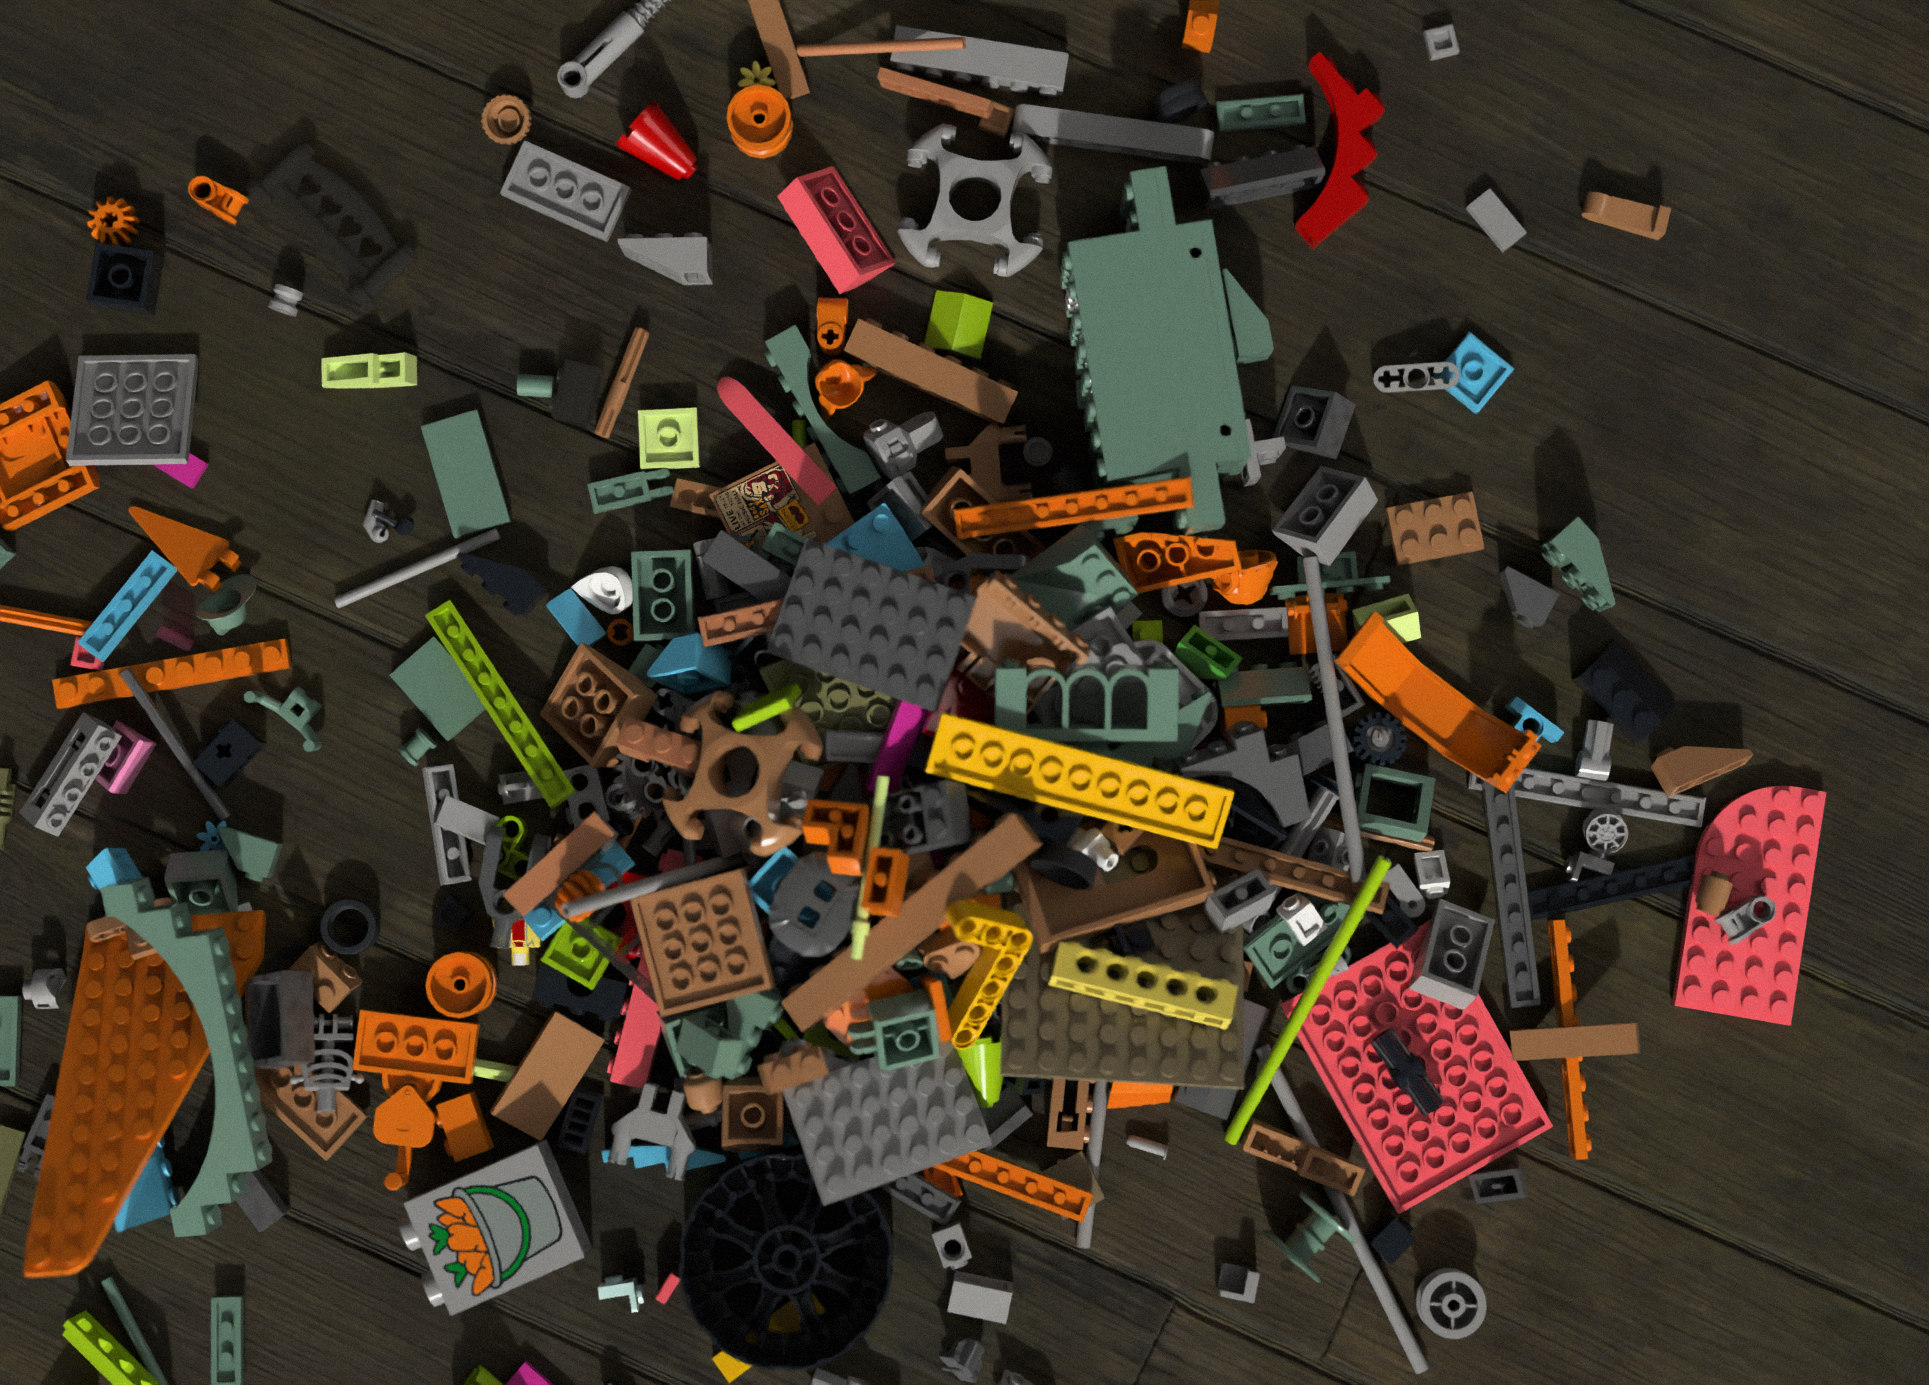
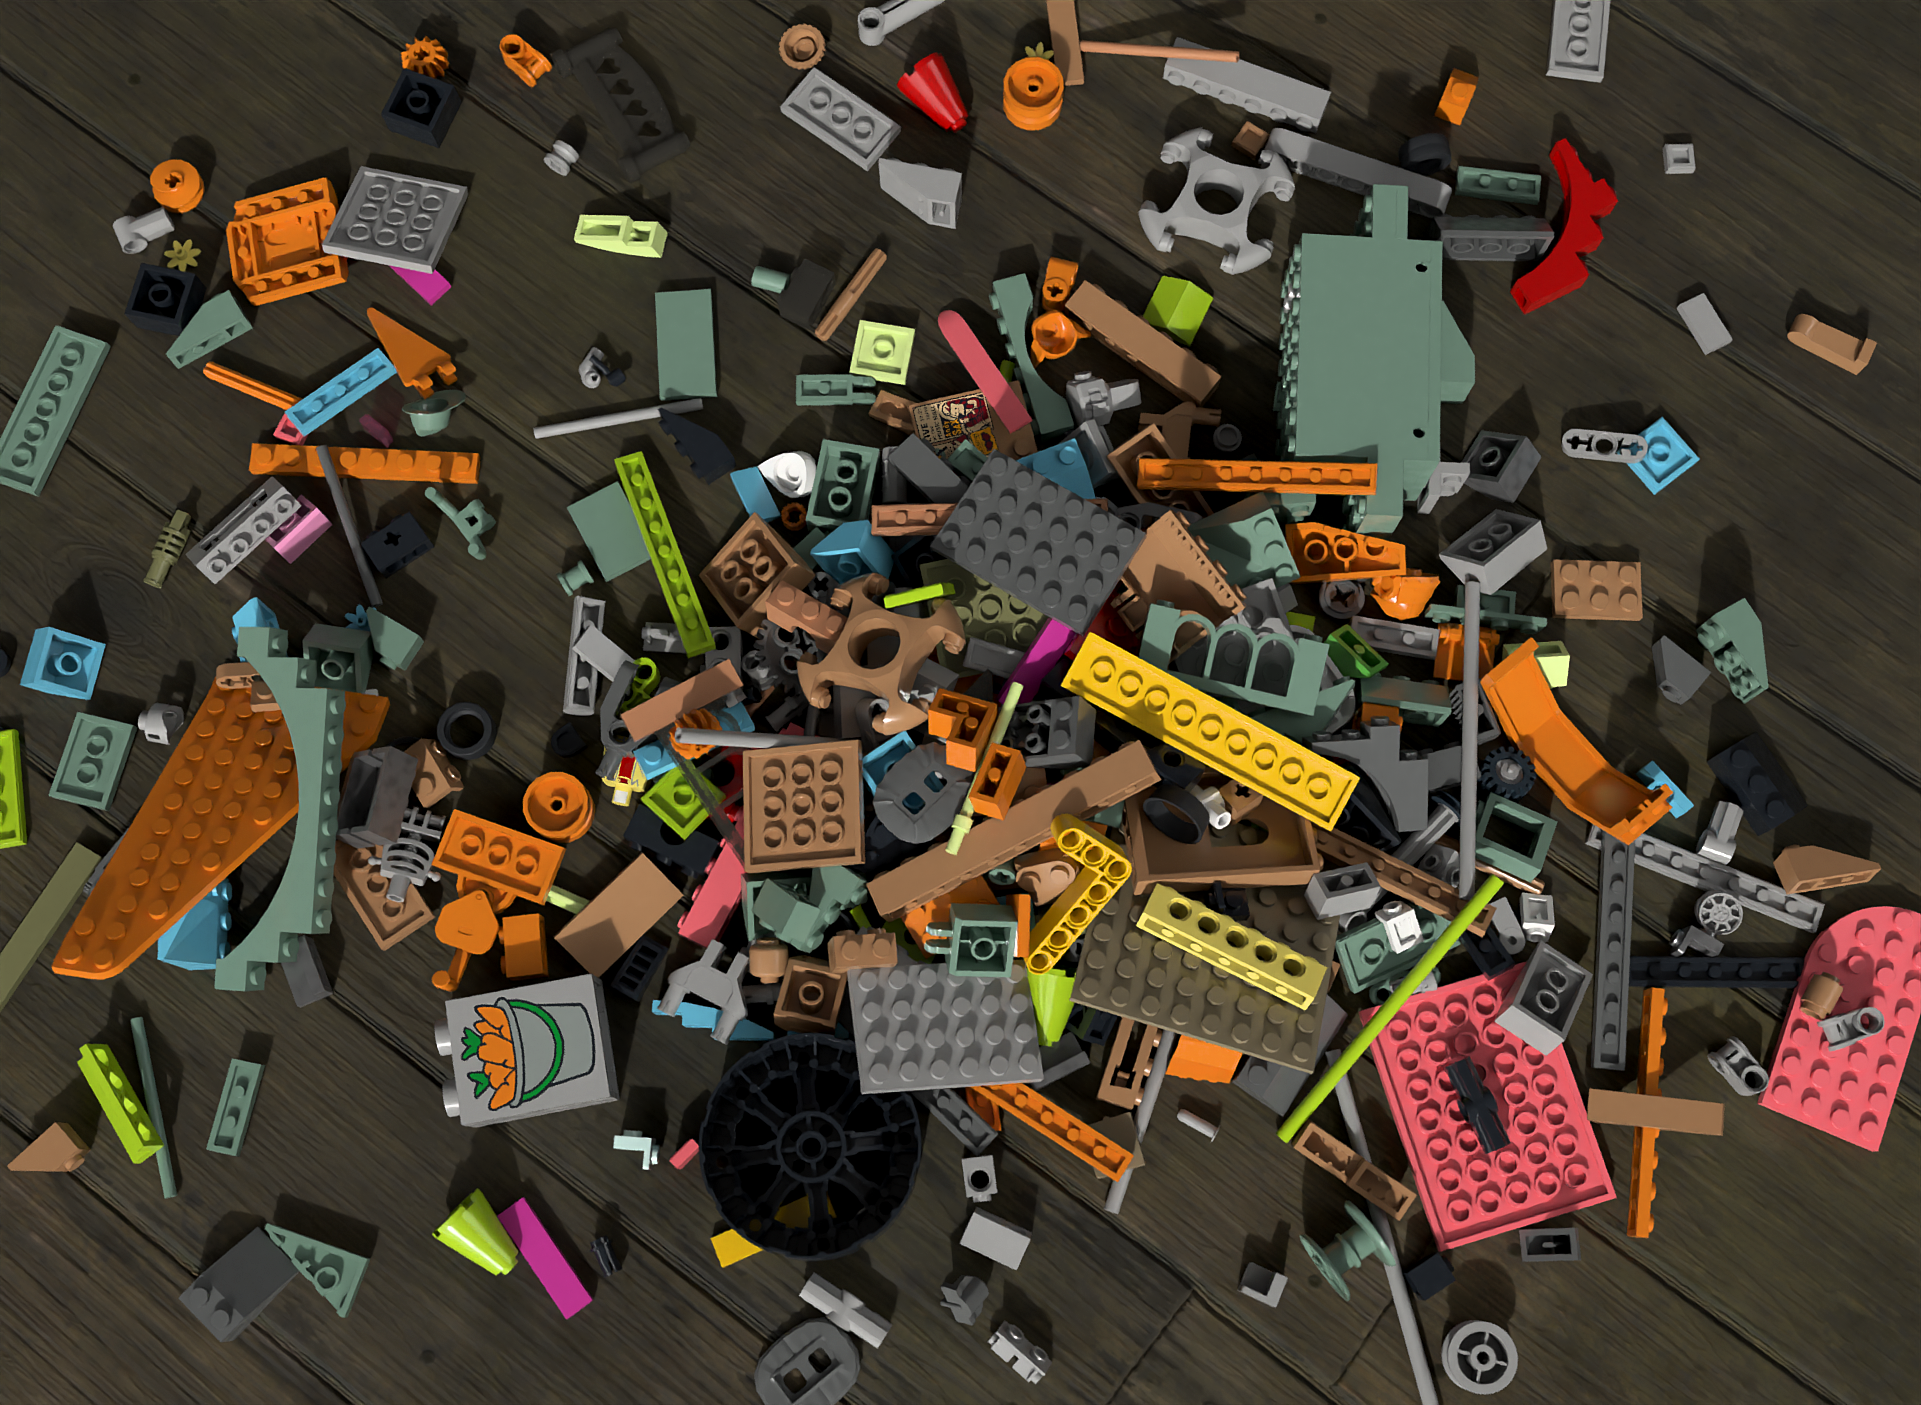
camera: 15 degrees right, 10 degrees down
coral slope [777,166,896,294] -> none
nougat tile [877,67,993,119] -> none
none -> light grey piece [1708,1036,1769,1096]

